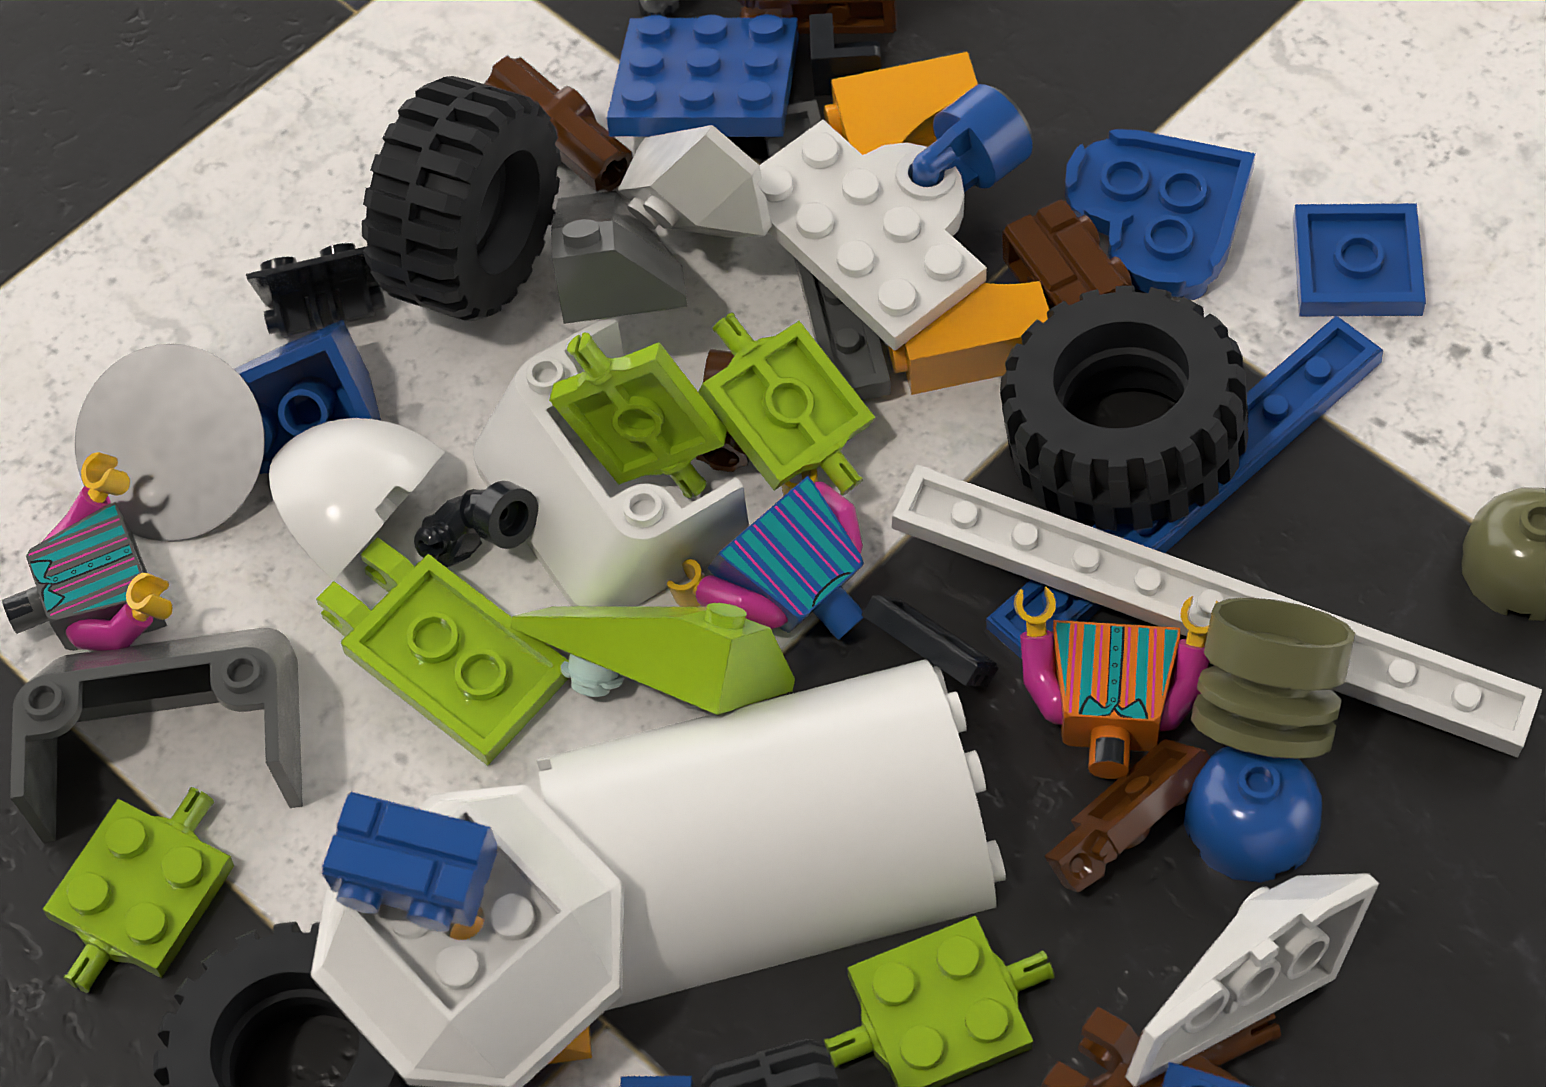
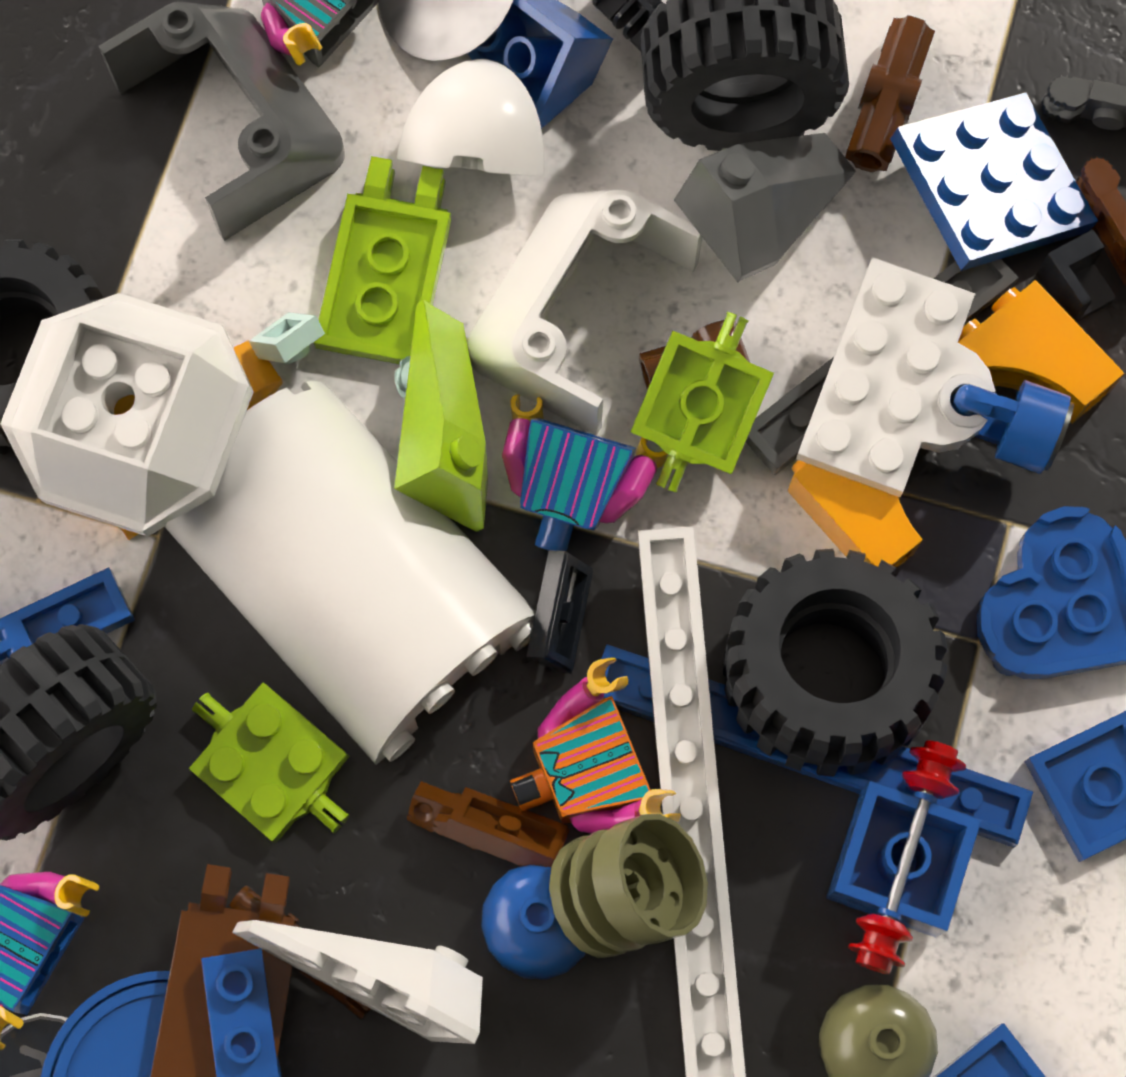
camera: 55 degrees right, 15 degrees up
lime plate [42,787,234,993] -> none
blue brick [322,792,498,932] -> none
black arm [414,481,538,568] -> none
lime plate [549,332,727,498] -> none
white wedge [618,125,772,238] -> none
reddish brown brick [1003,199,1132,310] -> none
none -> light aqua plate [249,312,325,364]
none -> blue brick [826,740,981,974]

